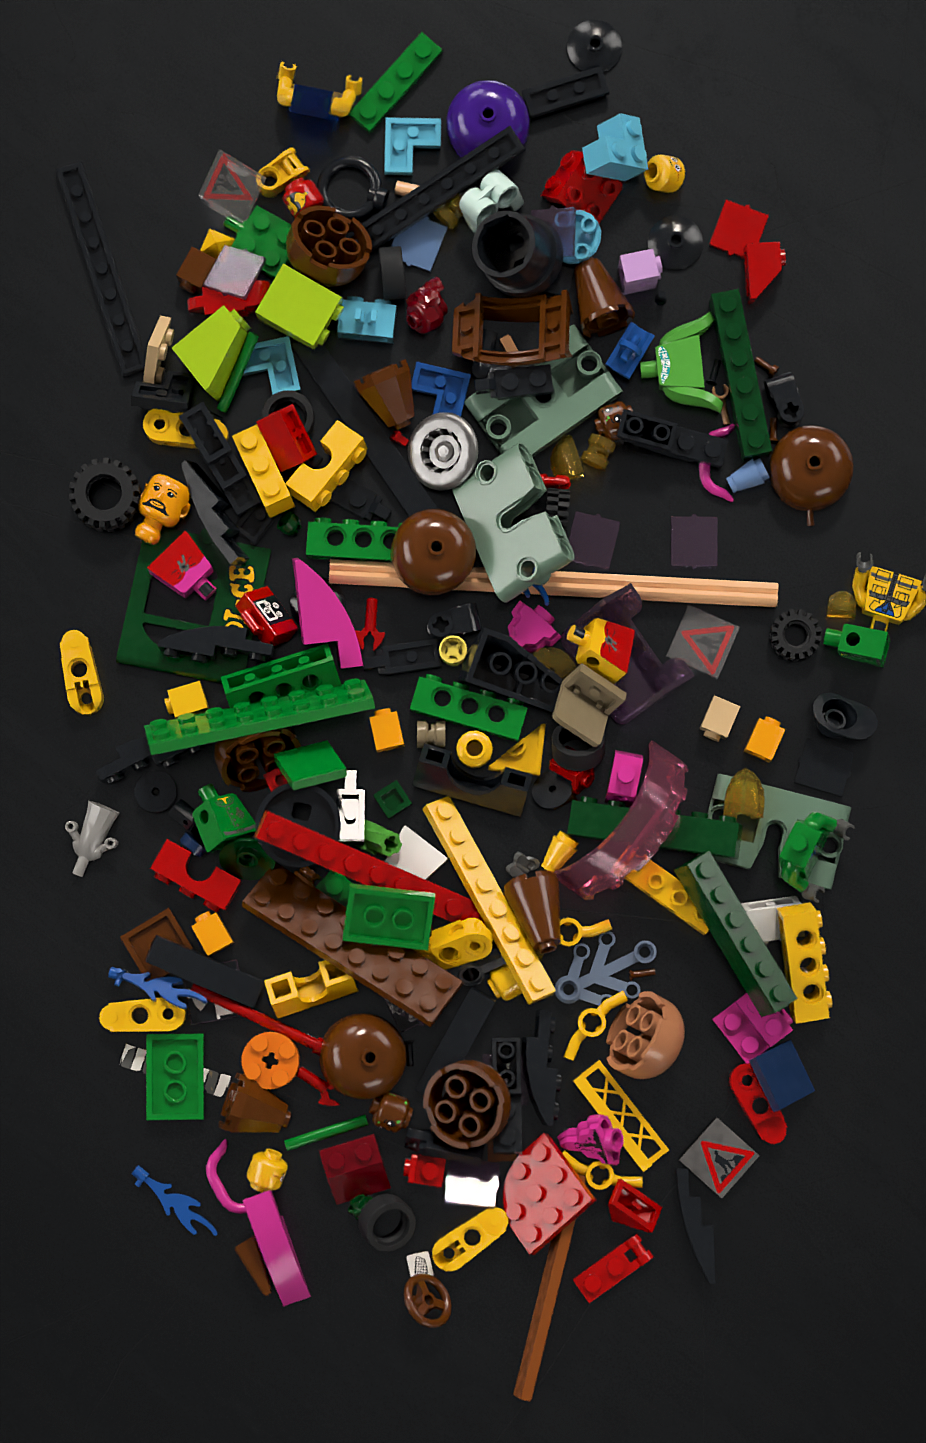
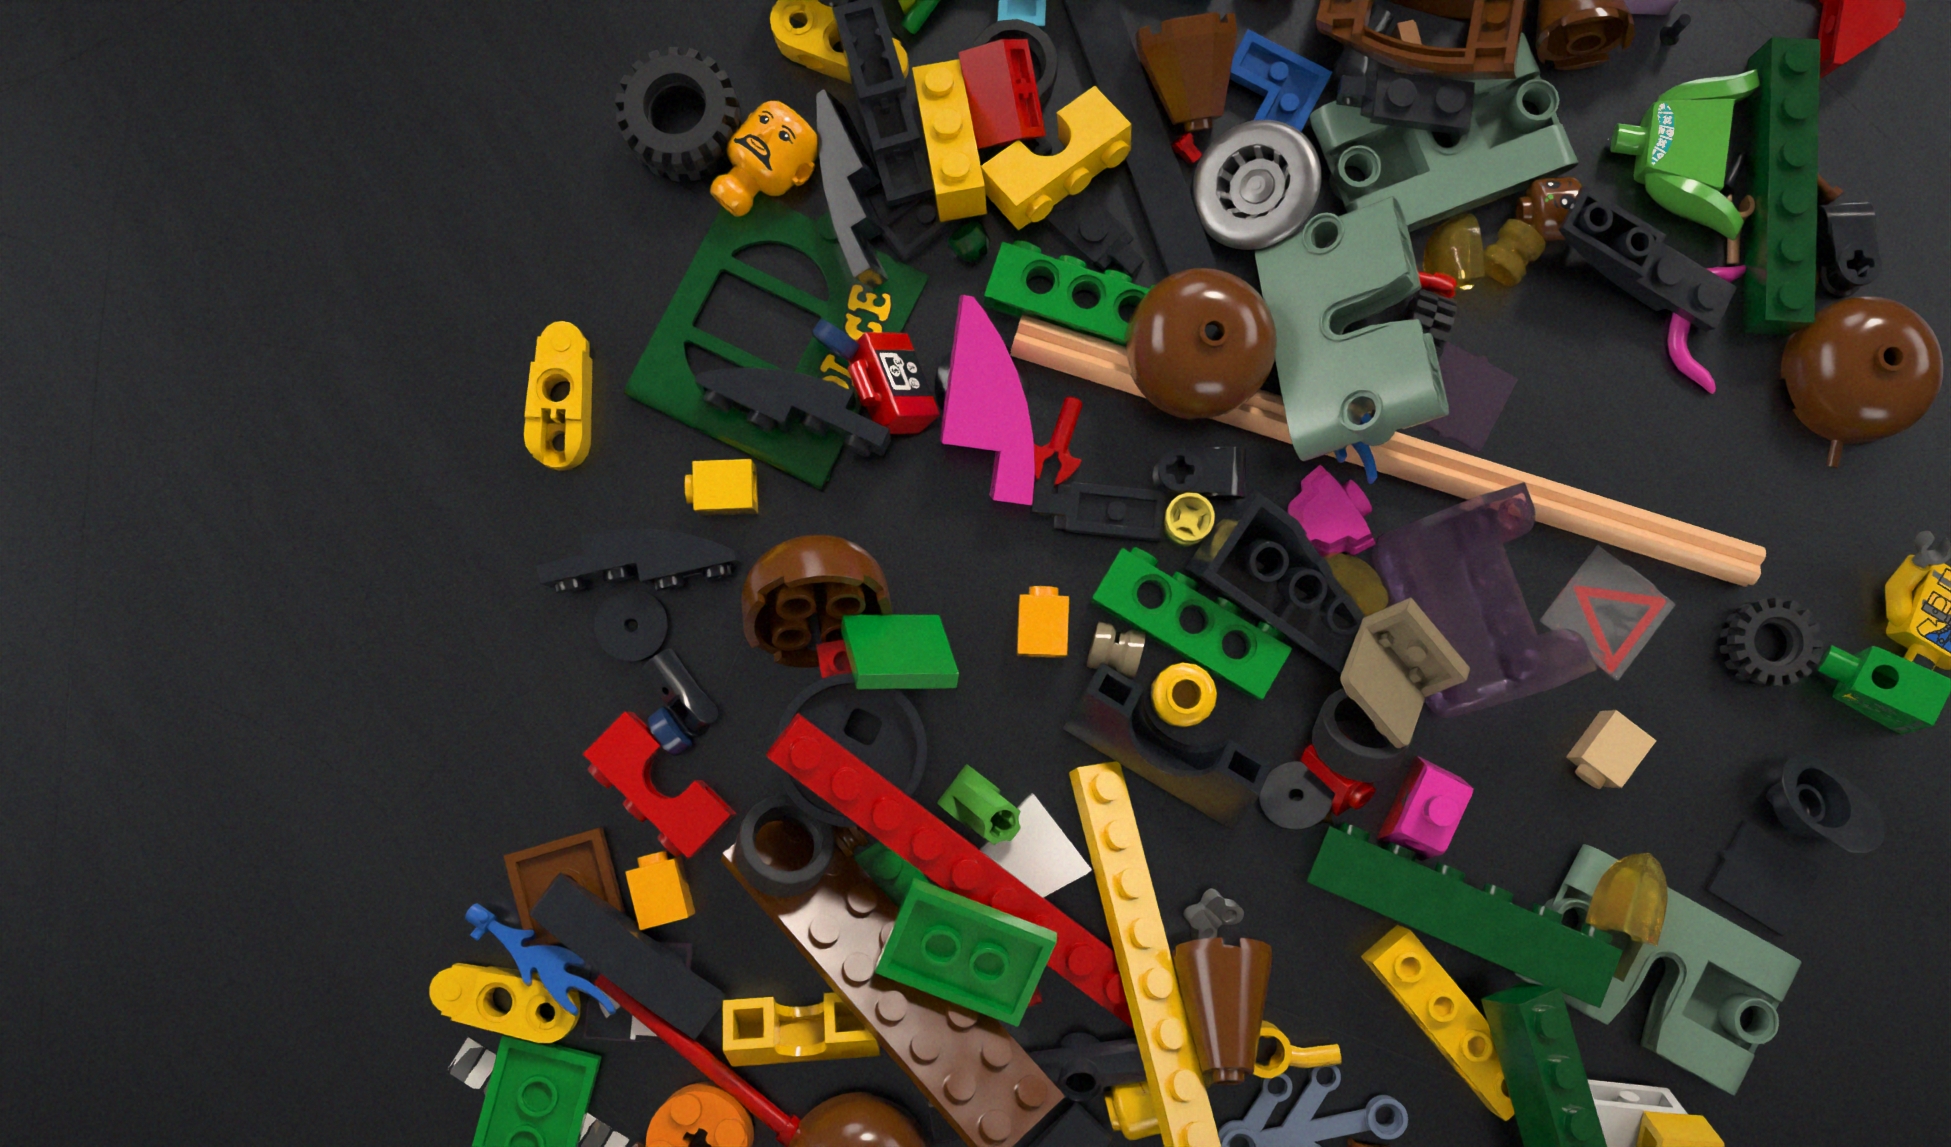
camera: 15 degrees right, 0 degrees up
light grey piece [65,801,120,877] -> none
green plate [144,678,375,755] -> none
torso [147,531,217,600] -> none
green torso [192,784,256,853] -> none
dark green dish [219,838,276,880] -> none
green brick [221,643,341,709] -> none
hinge [336,770,365,845] -> none
dark green plate [373,780,412,819] -> none
yellow piece [413,918,493,970] -> none
yellow tile [488,724,546,776] -> none
yellow cone [541,831,579,873] -> none
clear pink windscreen [554,740,688,900] -> none
torso [567,618,635,684] -> none
blue hips [605,322,655,379] -> none
clear purple piece [671,514,717,569] -> none
medium blue cone [726,458,770,493] -> none
light orange brick [744,716,785,763] -> none
green torso [779,812,855,903] -> none
clear yellow plate [827,591,857,619] -> none
none -> black tyre [734,794,835,898]
none -> dark blue tile [811,318,860,361]

